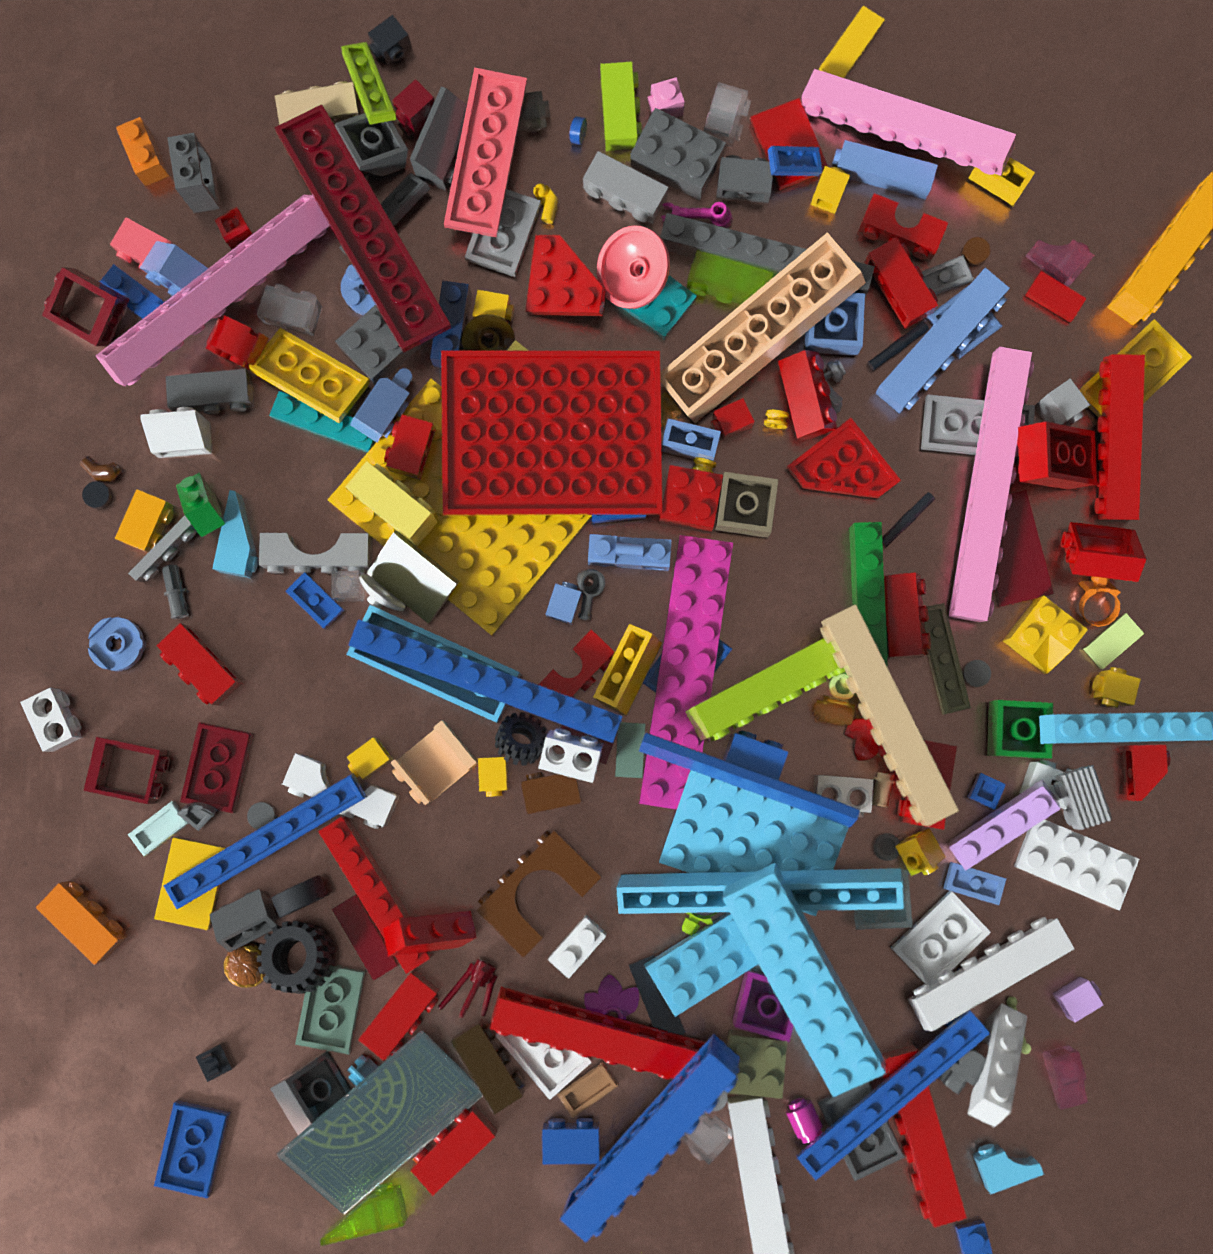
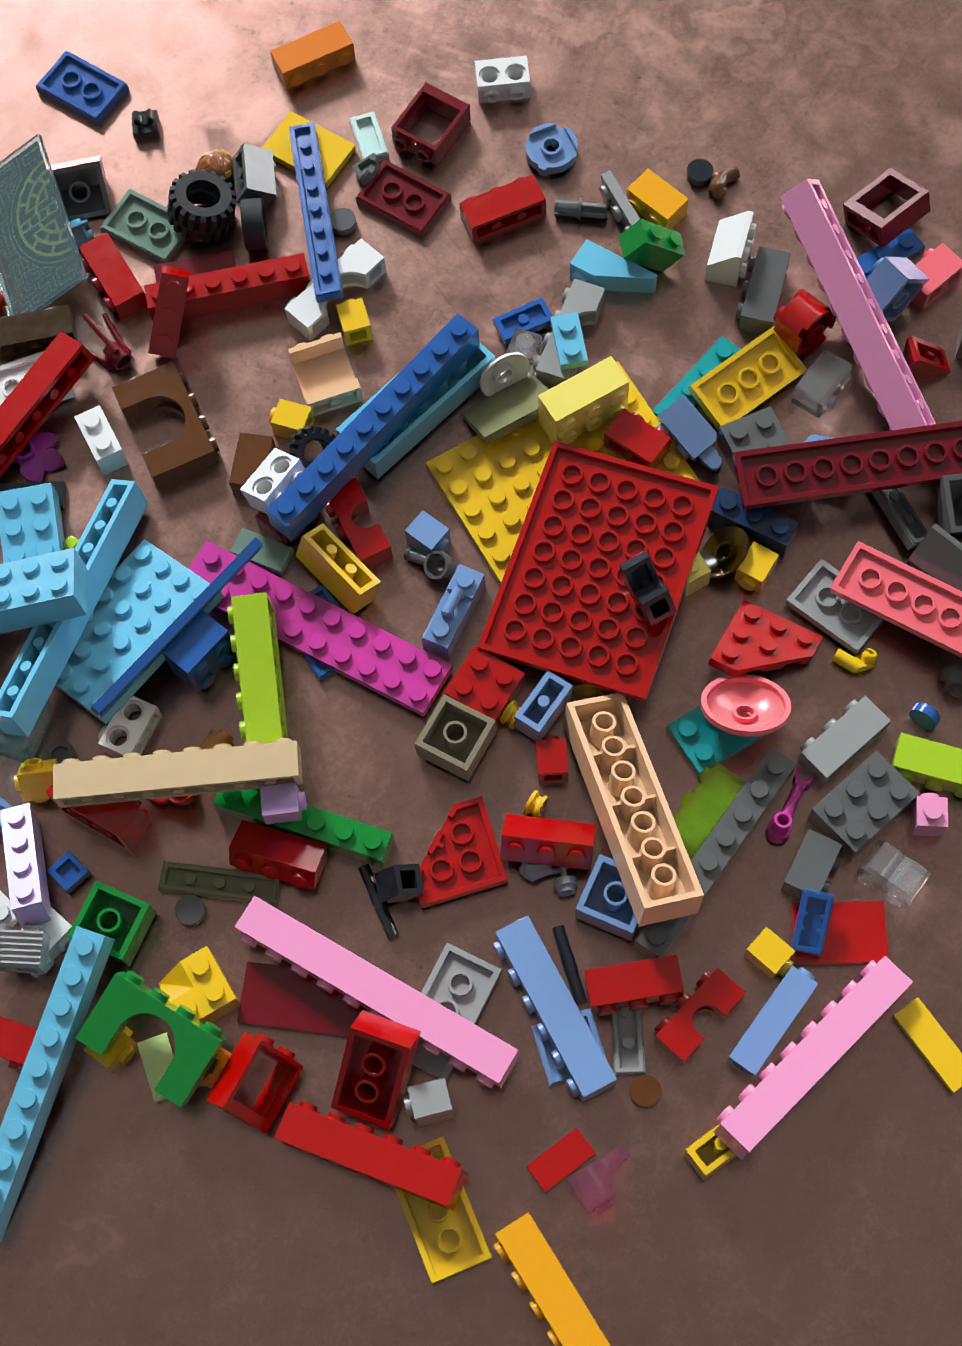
camera: 110 degrees right, 15 degrees down
none -> green arch [75,970,227,1107]
none -> lavender brick [260,782,307,824]
none -> black brick [375,864,424,903]
none -> medium azure plate [550,312,588,370]
none -> black brick [619,551,677,626]

